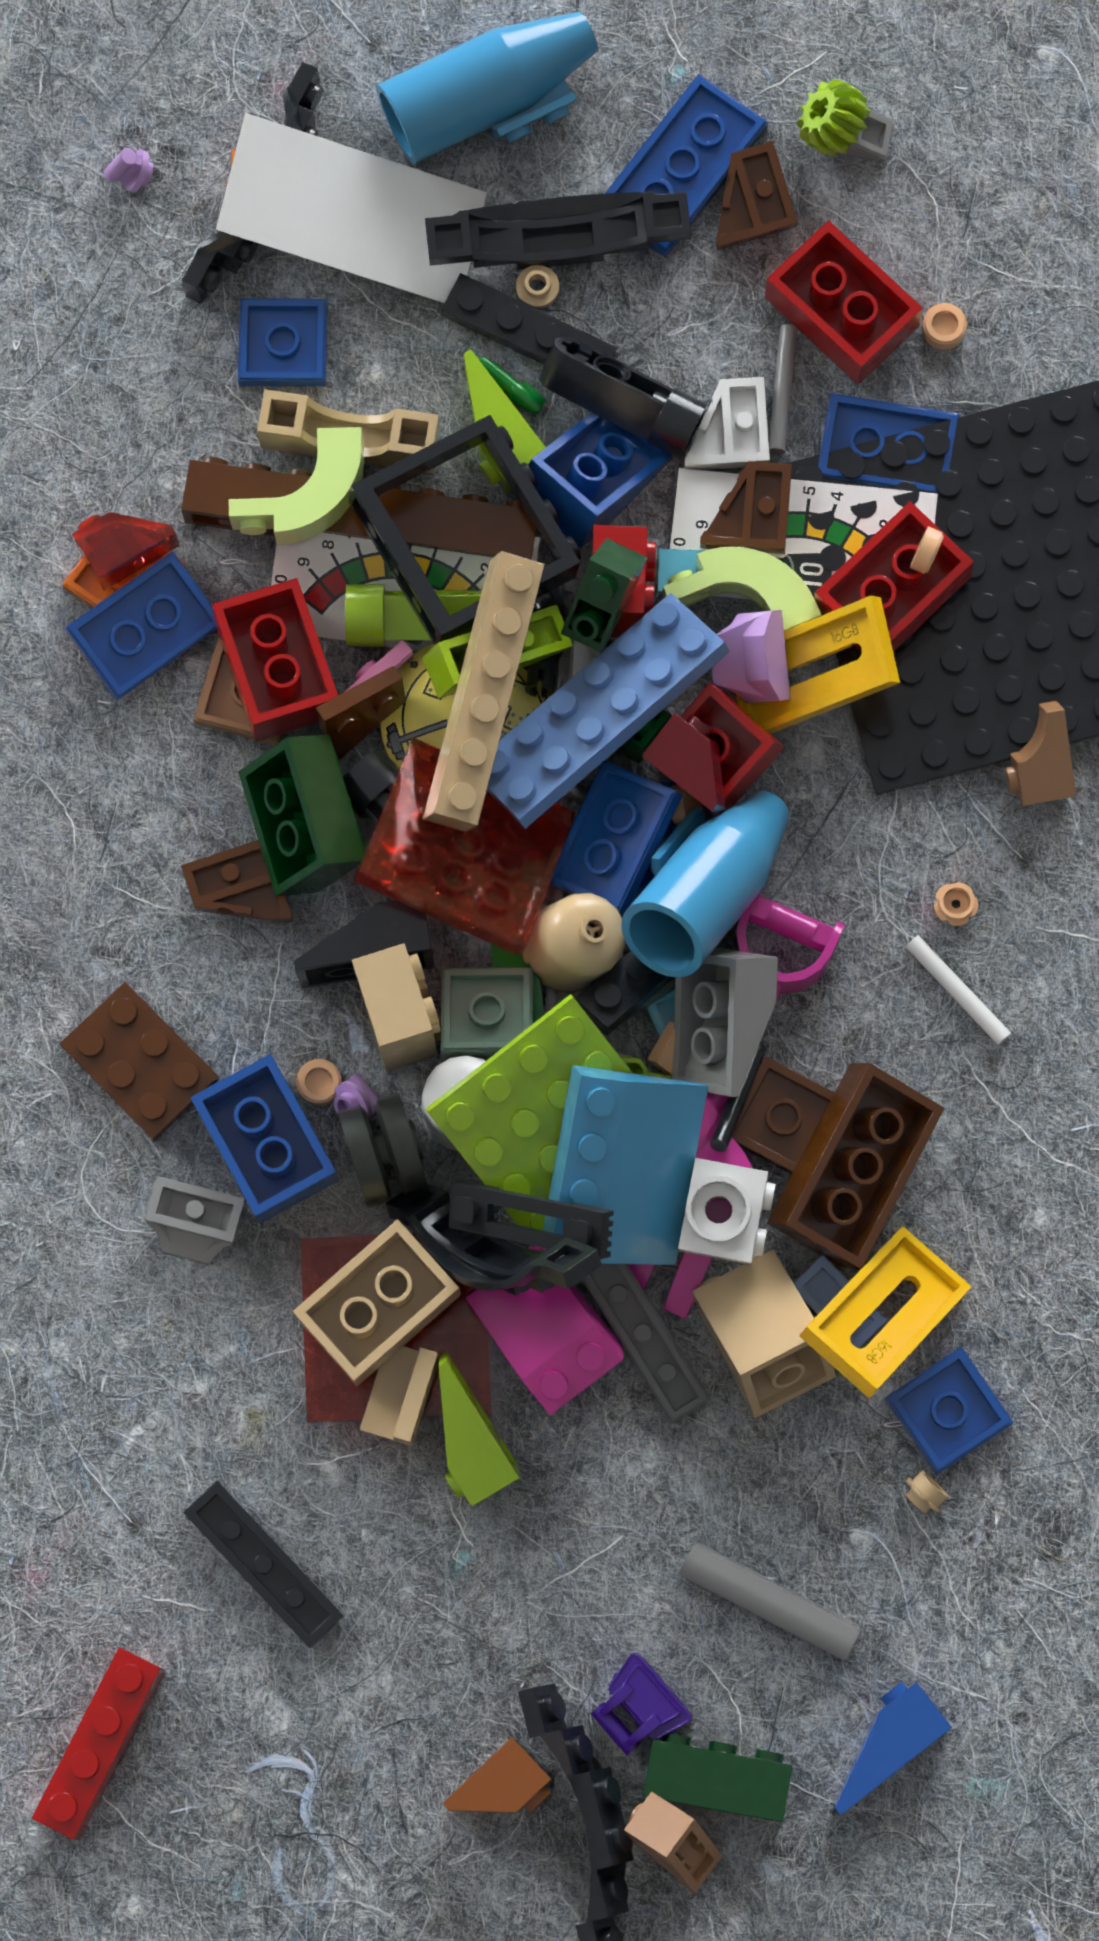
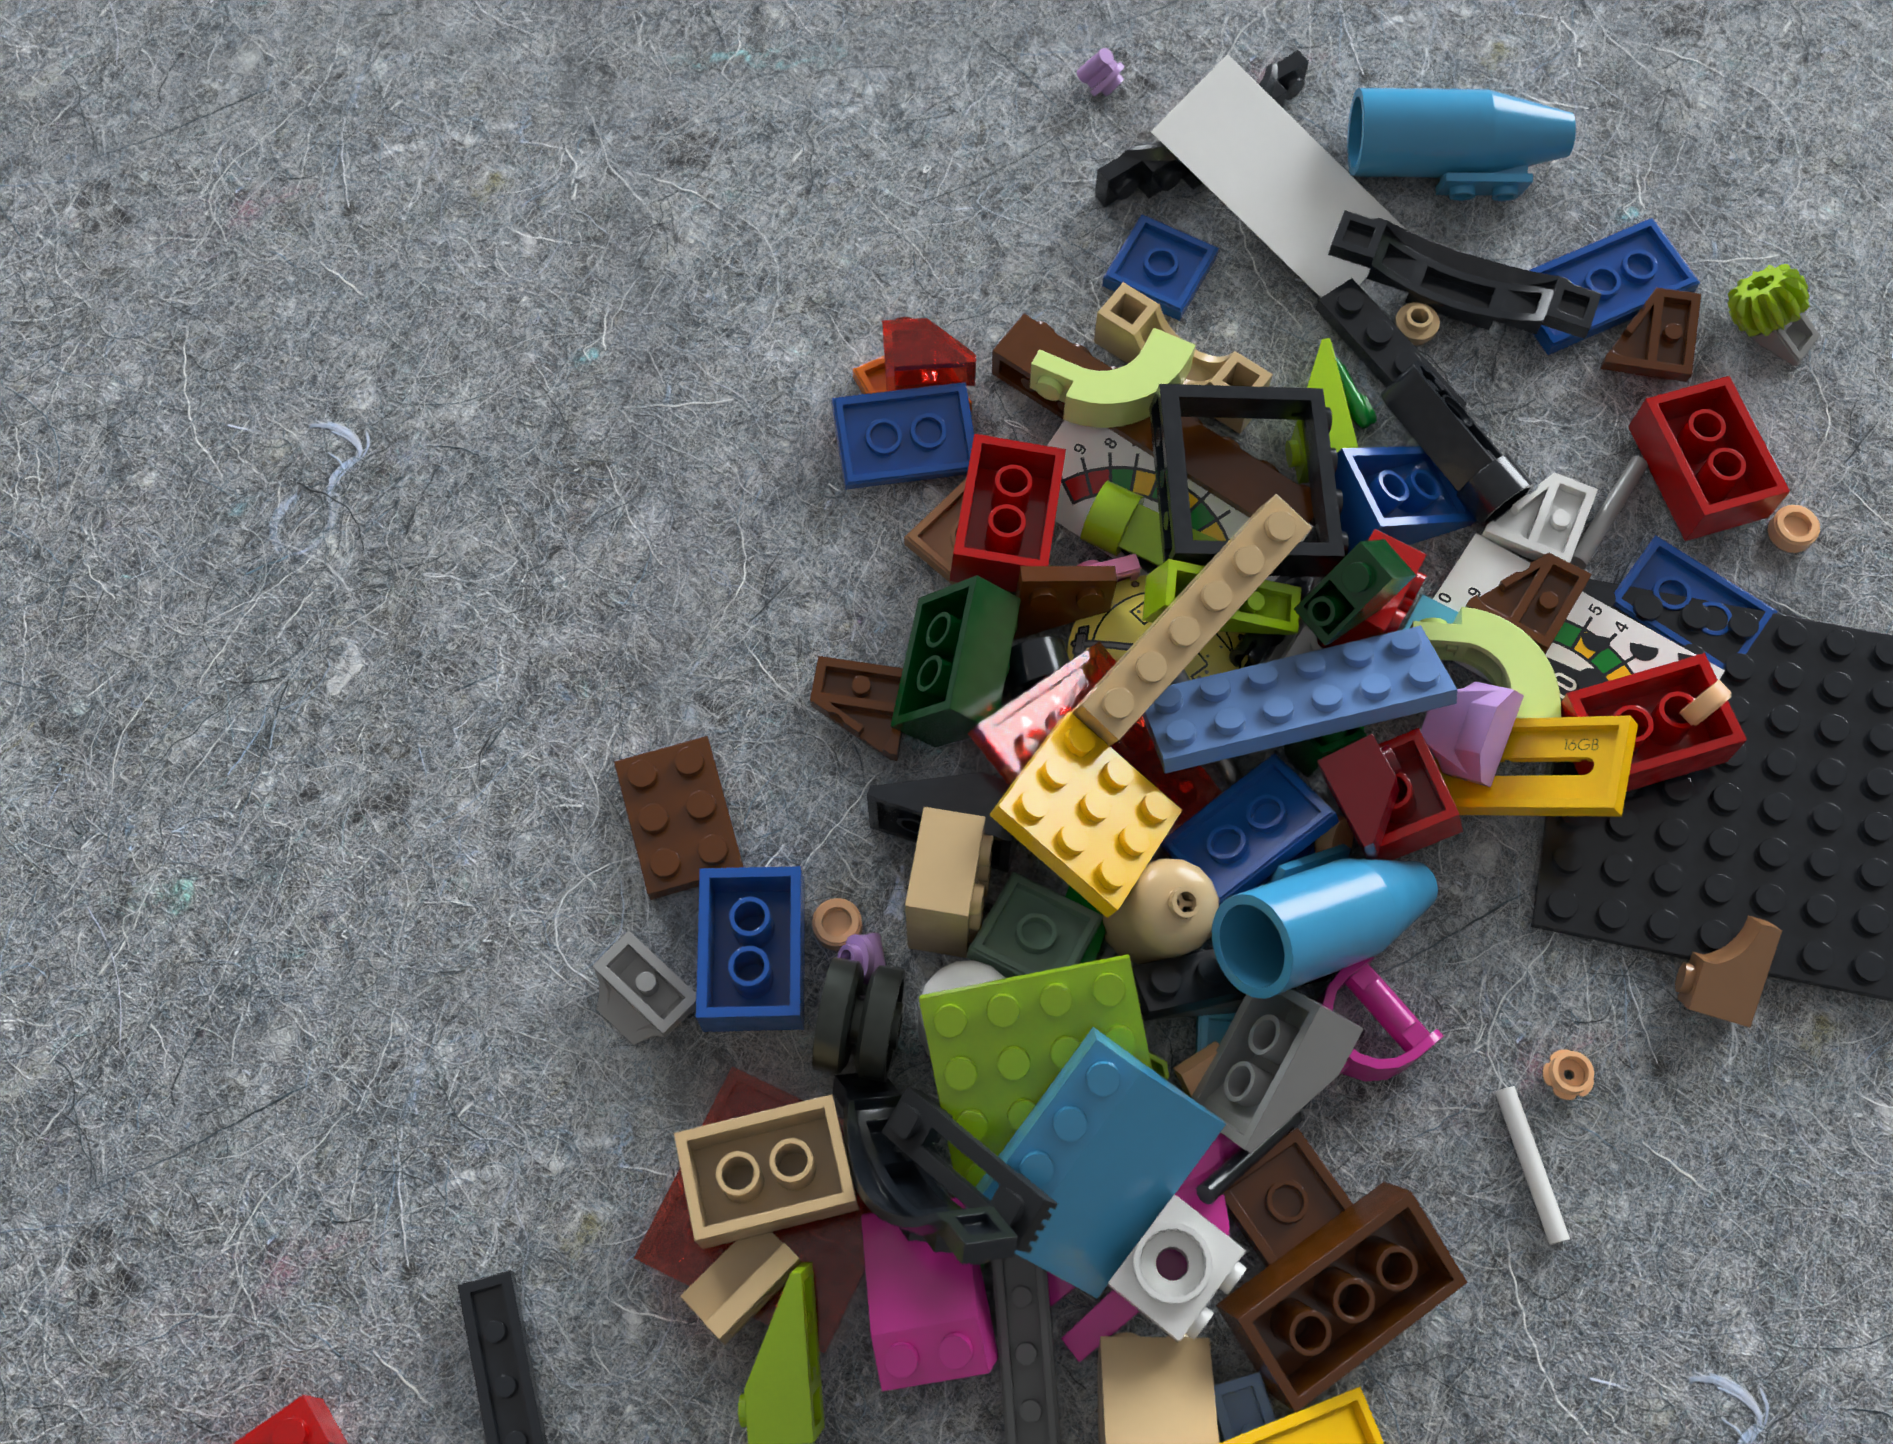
camera: 25 degrees right, 10 degrees down
none -> yellow plate [989,711,1182,918]

